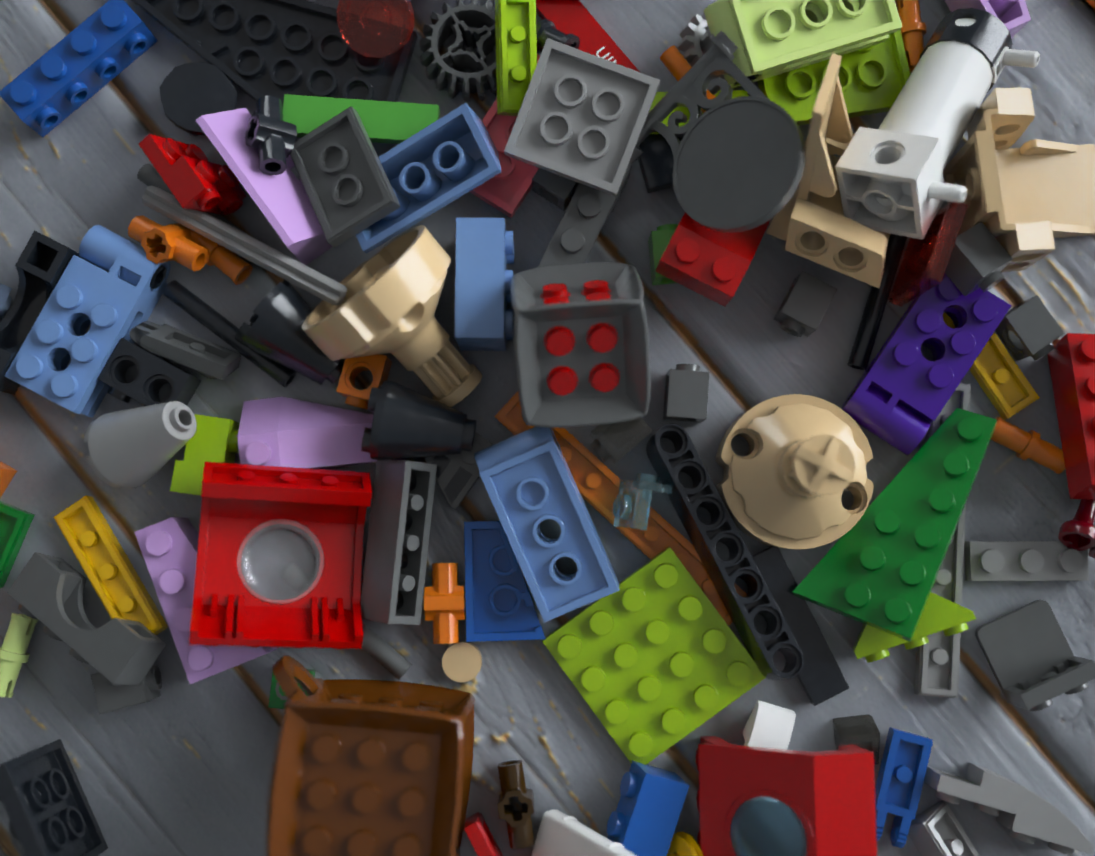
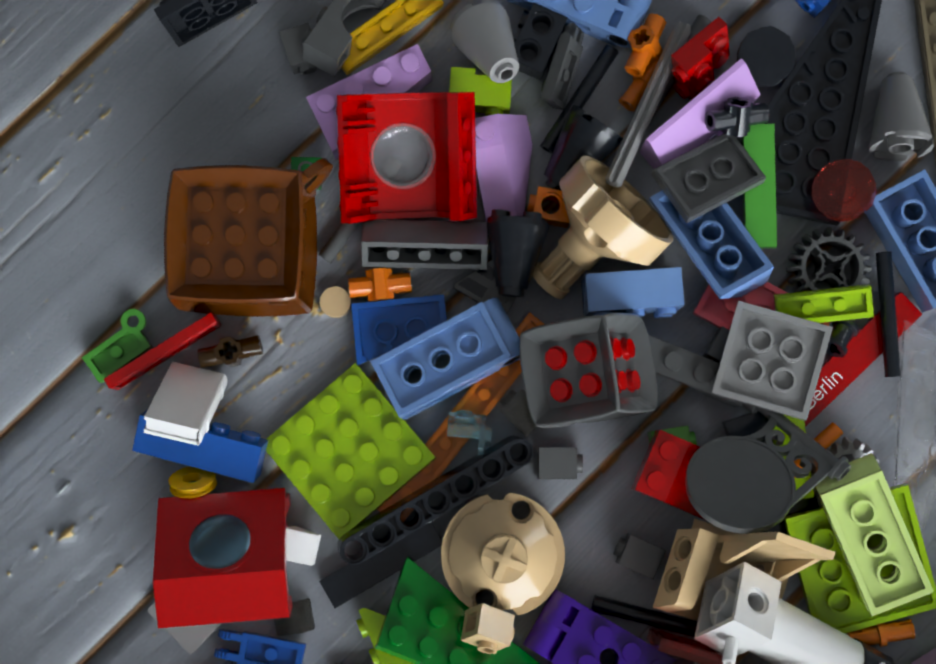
camera: 90 degrees right, 0 degrees up
none -> tan brick [461,603,515,654]

